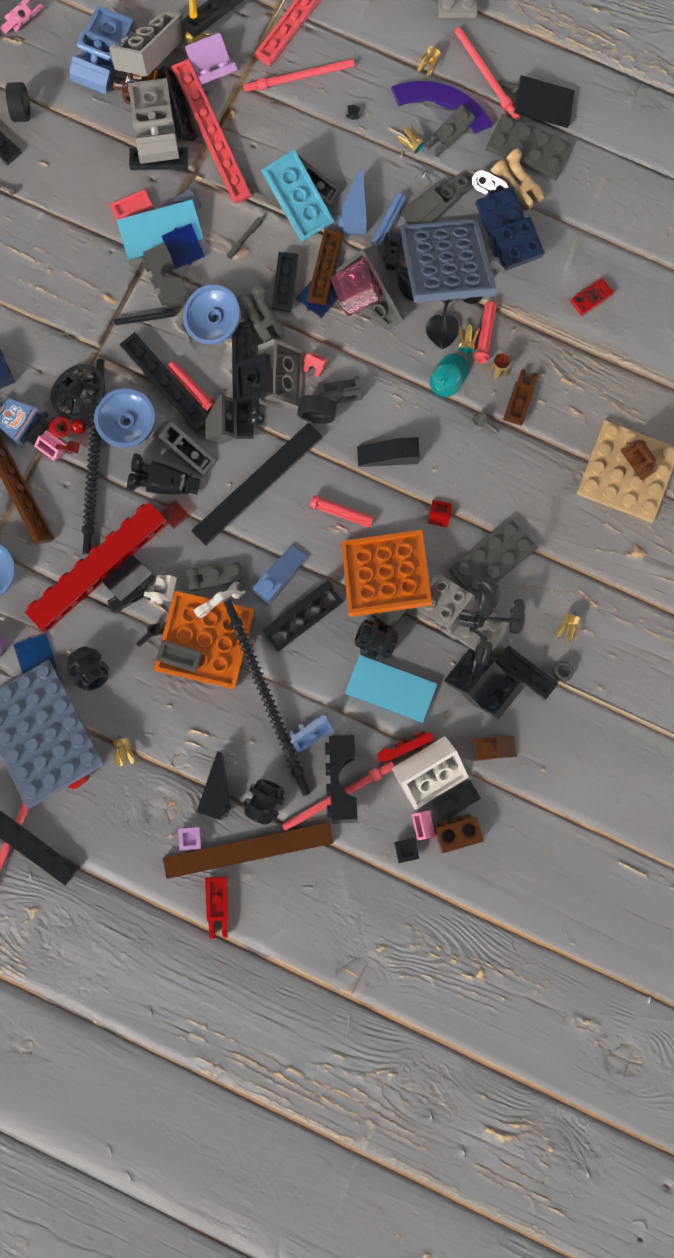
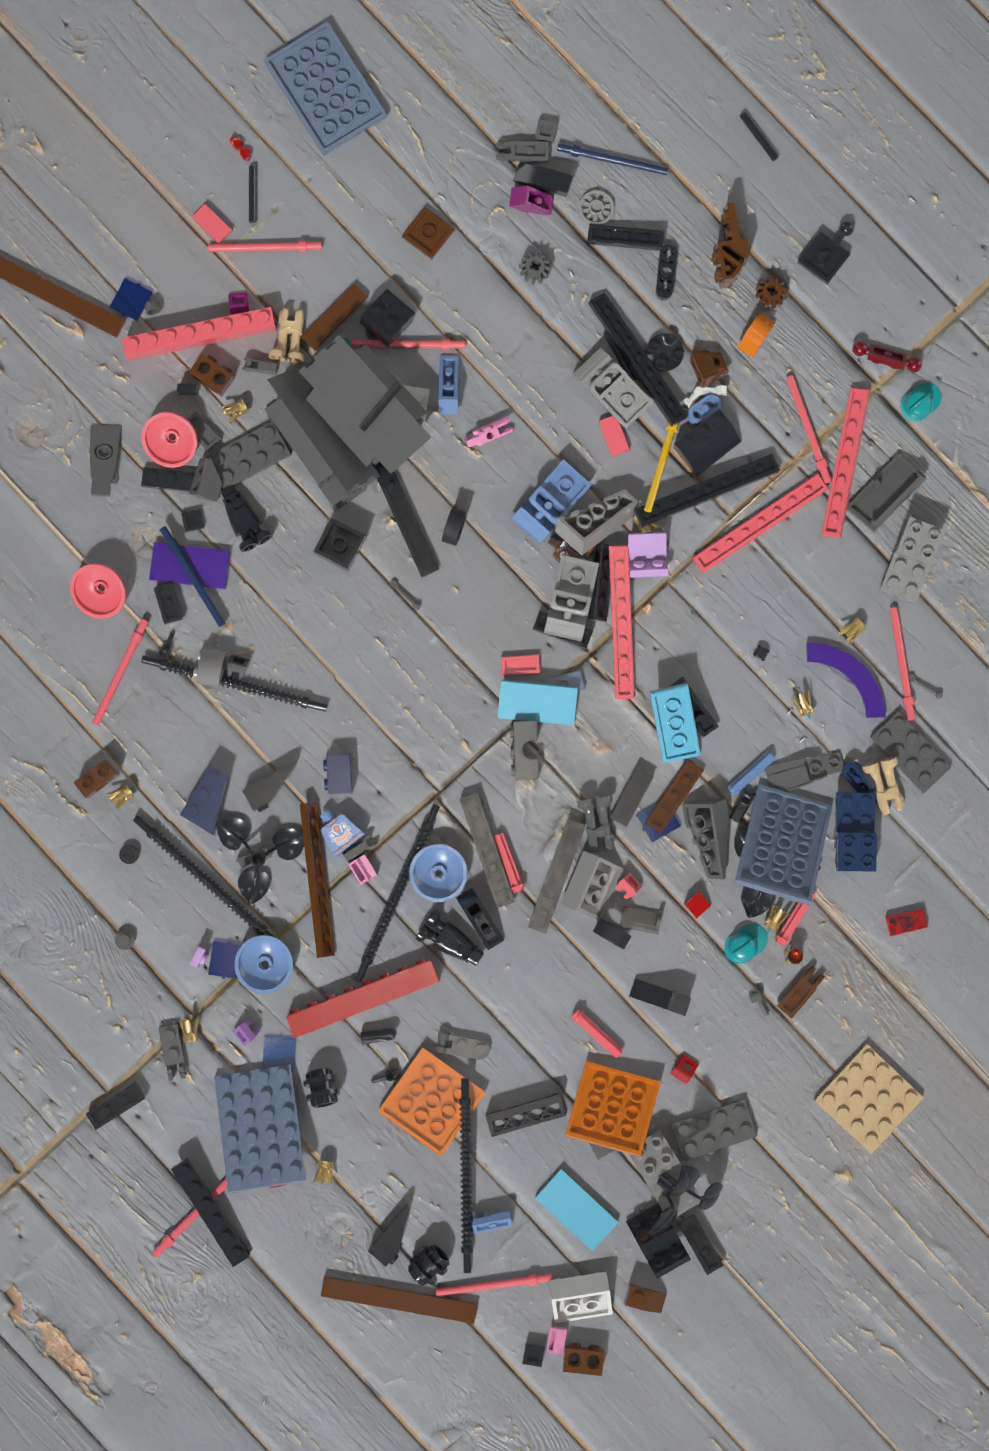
camera: 20 degrees right, 5 degrees up
red plate [49,417,86,438] -> none
black wheel [50,364,105,419] -> none
clear red hand [55,441,80,454] -> none
black tile [102,554,155,605] -> none
black bar [114,309,174,326] -> none
white bracket [144,575,177,604] -> none
dark grey tile [156,640,203,673] -> none
clear red plate [160,500,189,529] -> none
clear blue piece [161,224,205,269] -> none
lavender plate [178,827,202,851] -> none
medium blue dish [183,285,241,345] -> none
black tile [191,422,323,546] -> none
white piece [193,581,246,618] -> none
dark grey slope [205,395,237,444] -> none
red hinge [205,876,229,939] -> none
dark grey piece [227,217,263,259] -> none
black plate [234,353,273,426] -> none
coral bar [243,59,355,92] -> none
medium blue slope [253,545,308,605] -> none
black arch [325,735,358,824] -> none
clear pink slope [331,259,381,316] -> none
medium blue slope [338,170,367,235] -> none
black piece [354,618,399,660] -> none
red hinge [377,731,434,763] -> none
dark grey hinge [425,104,475,157] -> none
black plate [434,780,481,820] -> none
black tile [513,75,575,128] -> none
dark grey plate [552,661,574,682] -> none
pearl gold piece [556,611,581,642] -> none
reddish brown piece [621,439,657,480] -> none
none -> red slope [684,891,711,919]

